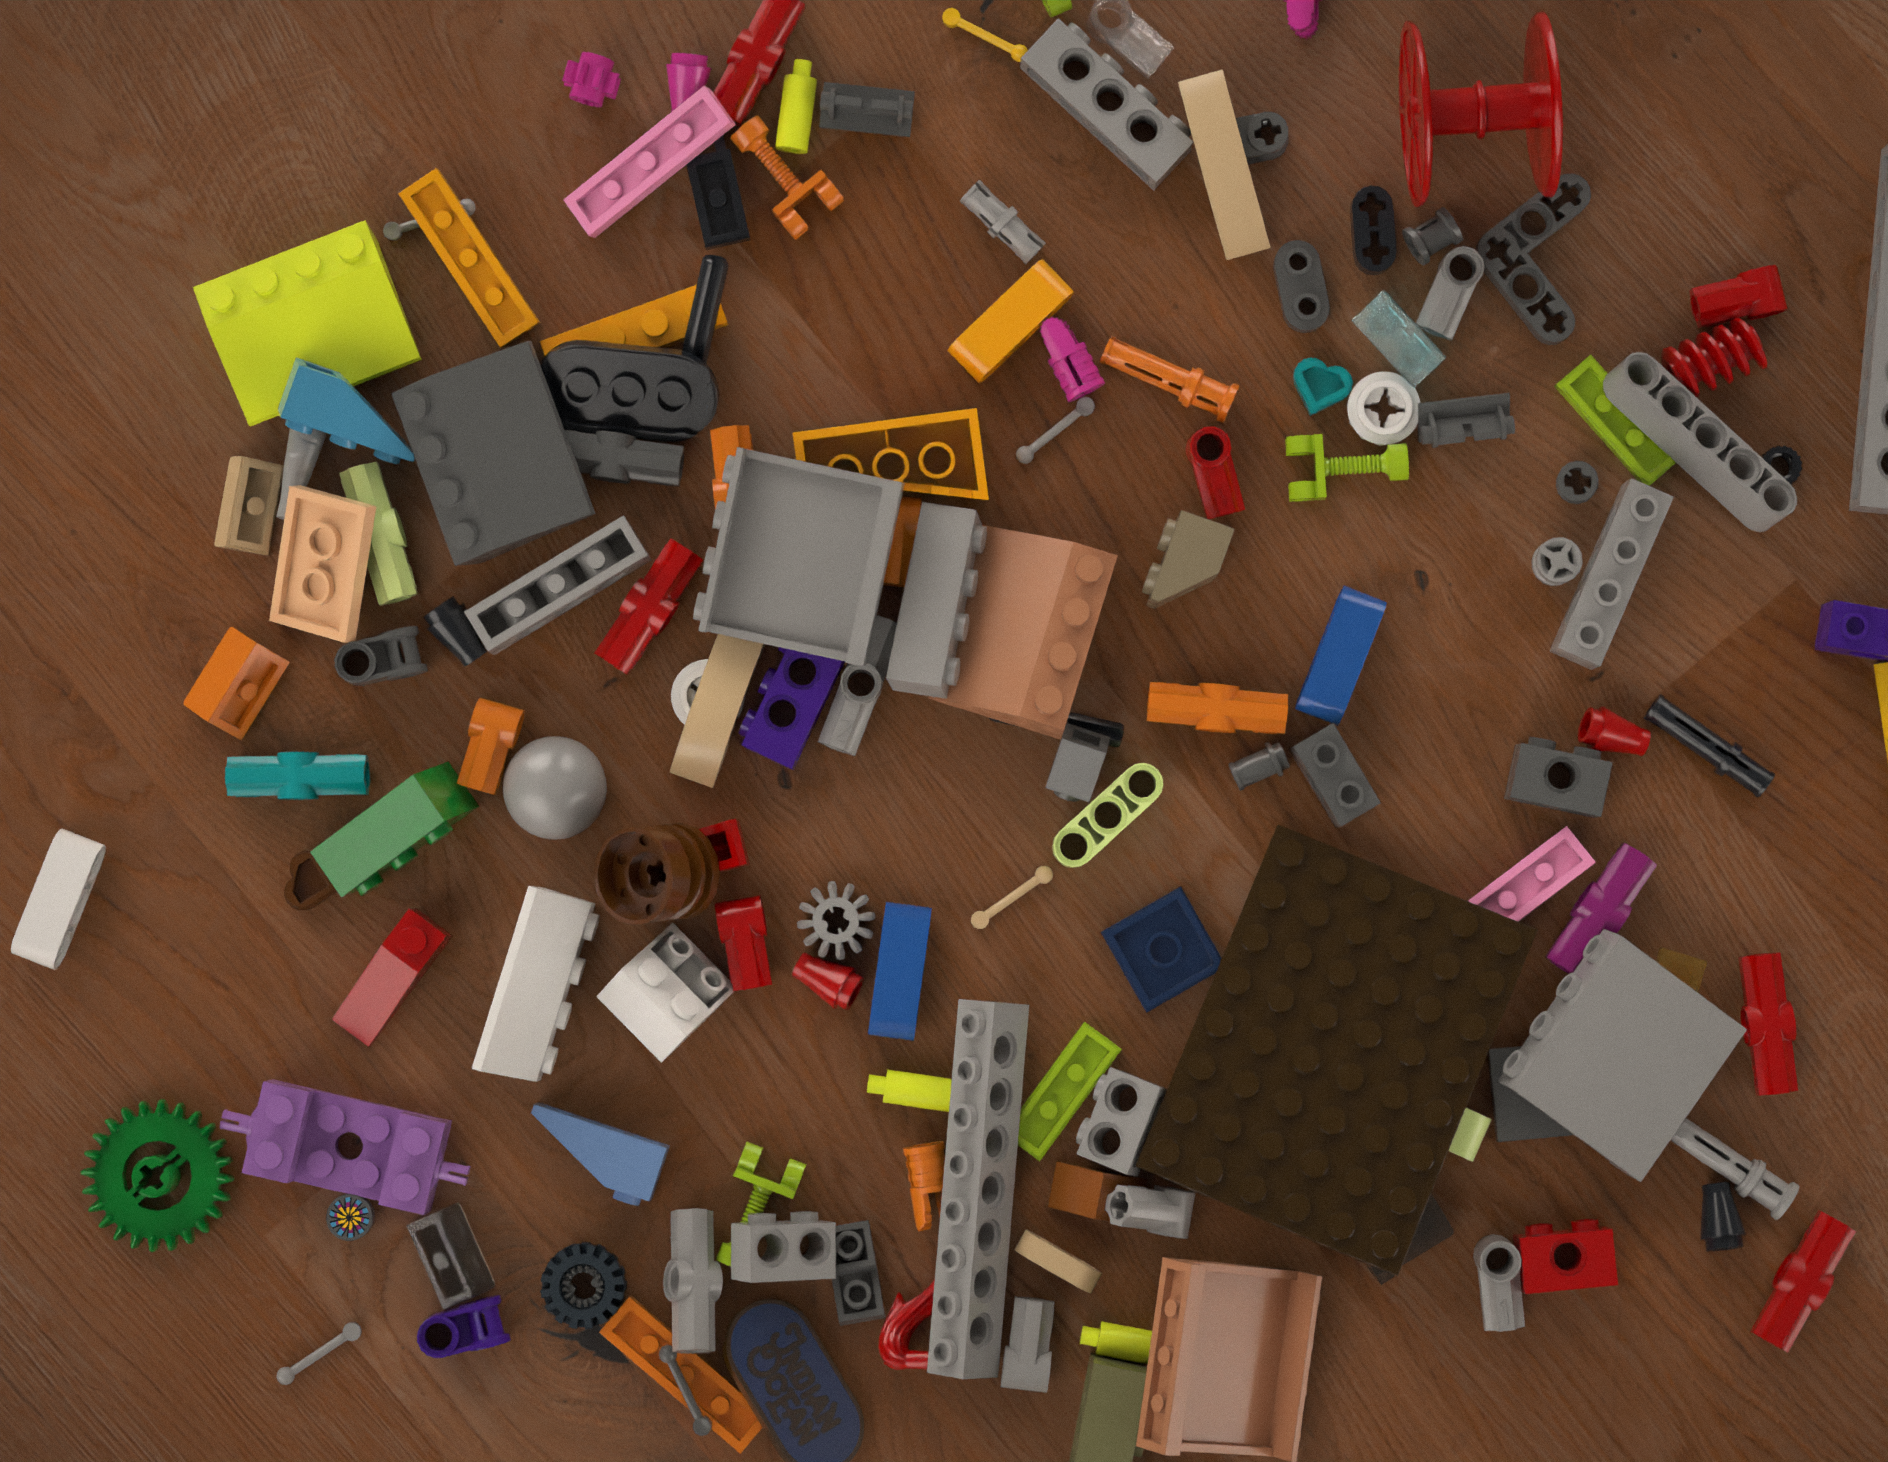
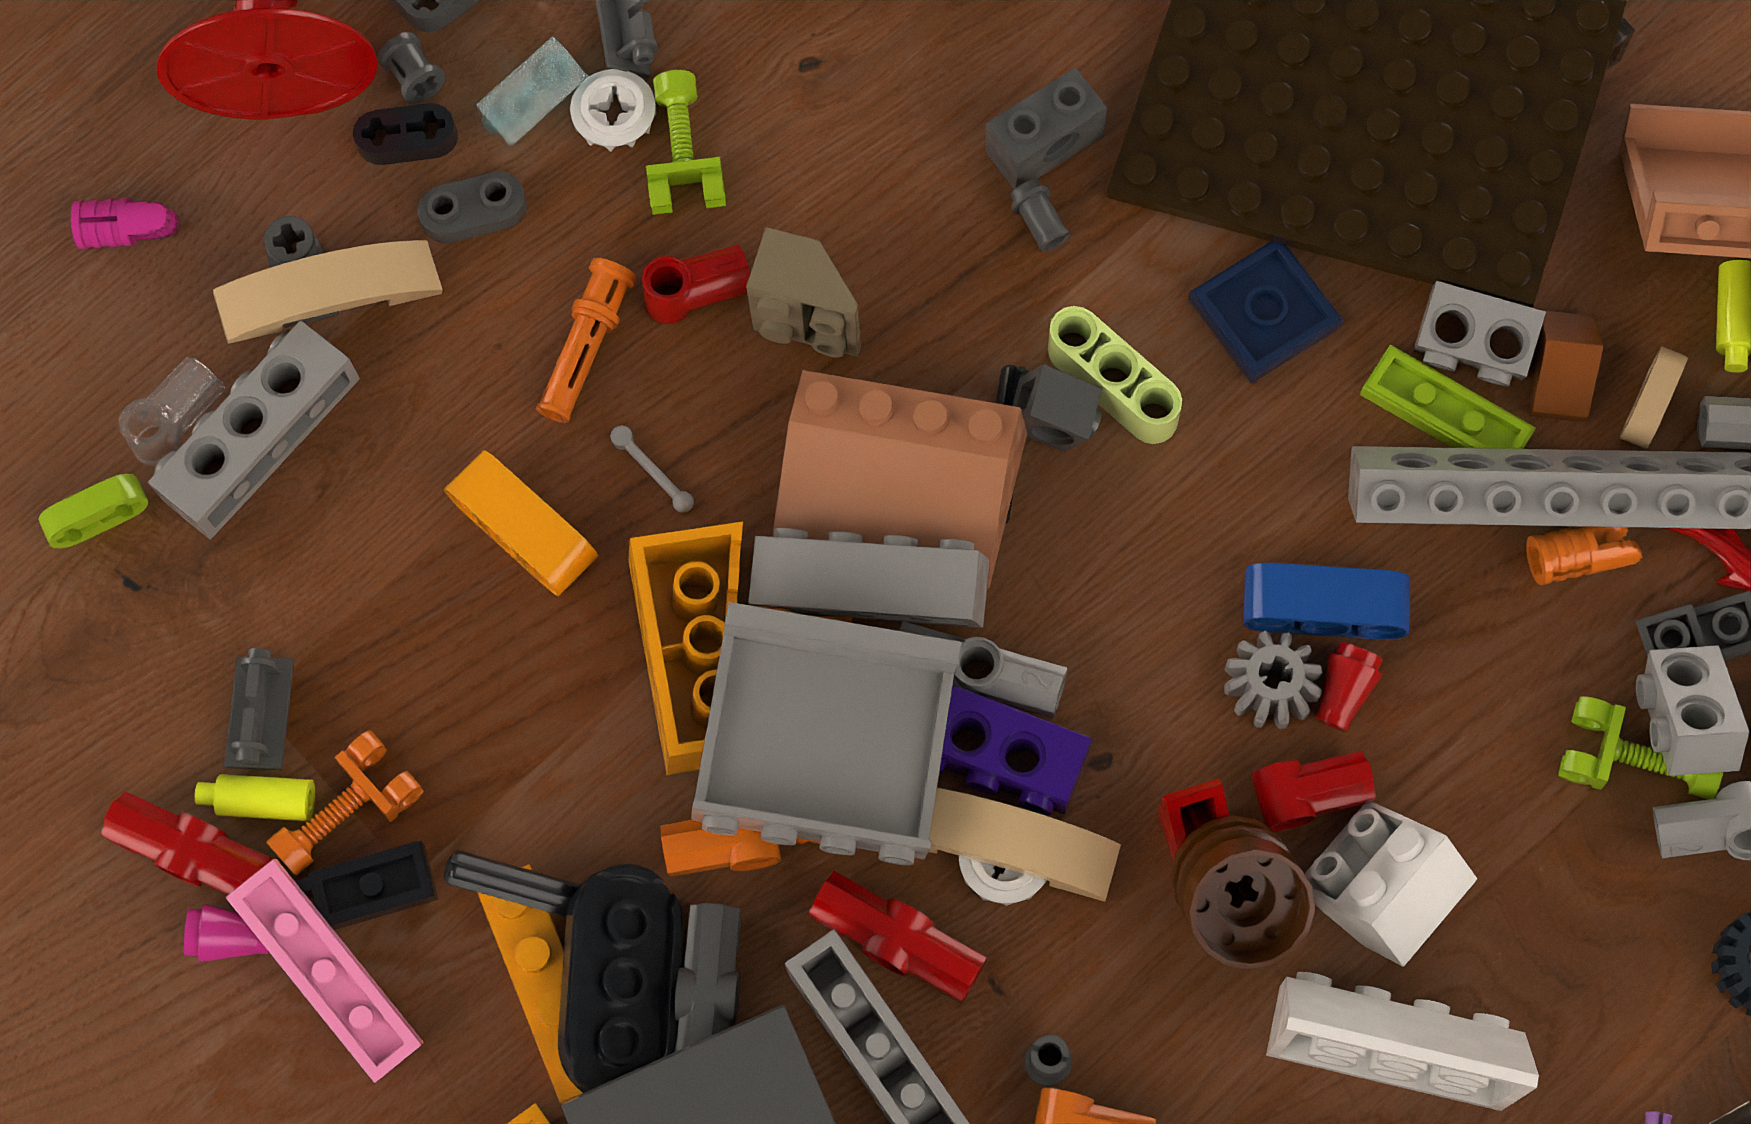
camera: 90 degrees left, 15 degrees down
light grey piece [503,736,607,840] -> none
medium blue slope [531,1102,670,1206] -> none
dark pink gear [562,52,621,107] -> none
neon yellow cylinder [867,1069,952,1112] -> none
yellow hinge [942,8,1028,62] -> none
light grey pin [959,180,1046,264] -> none
tan hinge [971,866,1053,929] -> none
dark pink hinge [1040,317,1105,402] -> none
light grey piece [1105,1184,1195,1239] -> none
orange piece [1146,682,1288,735] -> none
teal tile [1293,357,1353,416] -> none
blue beam [1295,585,1387,726] -> none
light grey piece [1415,246,1484,341] -> none
none -> dark grey pin [1024,1034,1072,1087]

